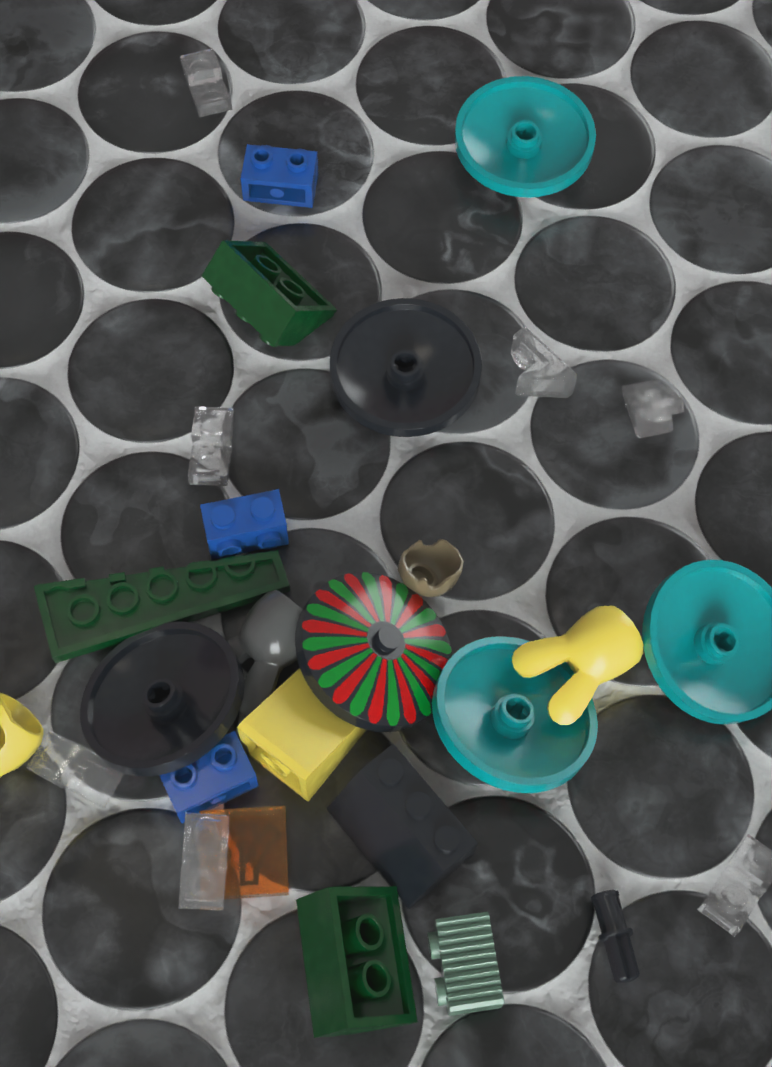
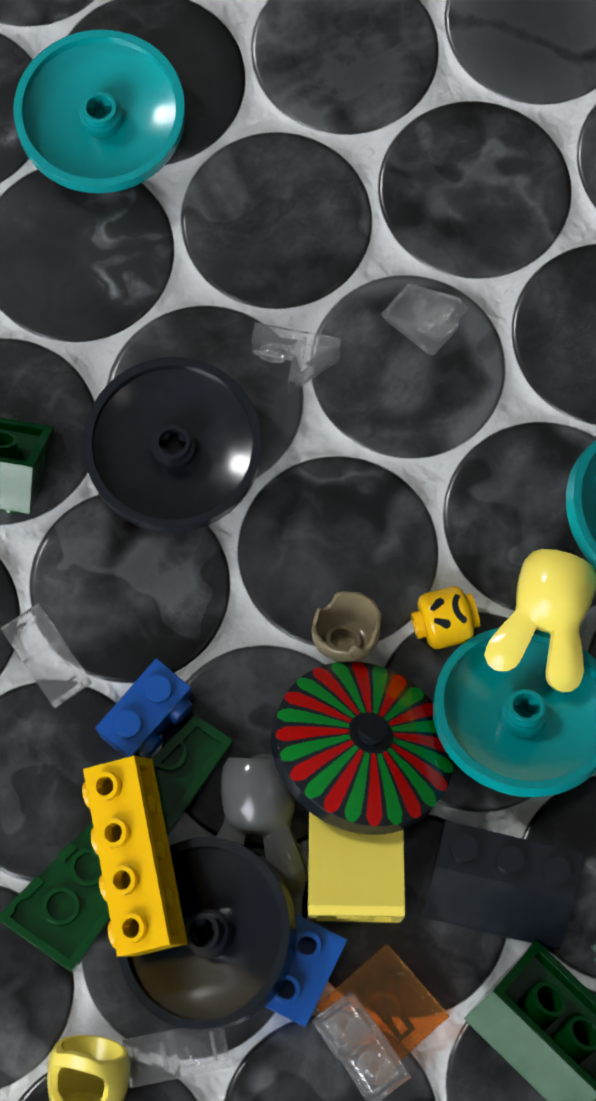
camera: 35 degrees left, 10 degrees up
none -> yellow brick [82,756,188,957]
none -> yellow head [411,586,480,650]

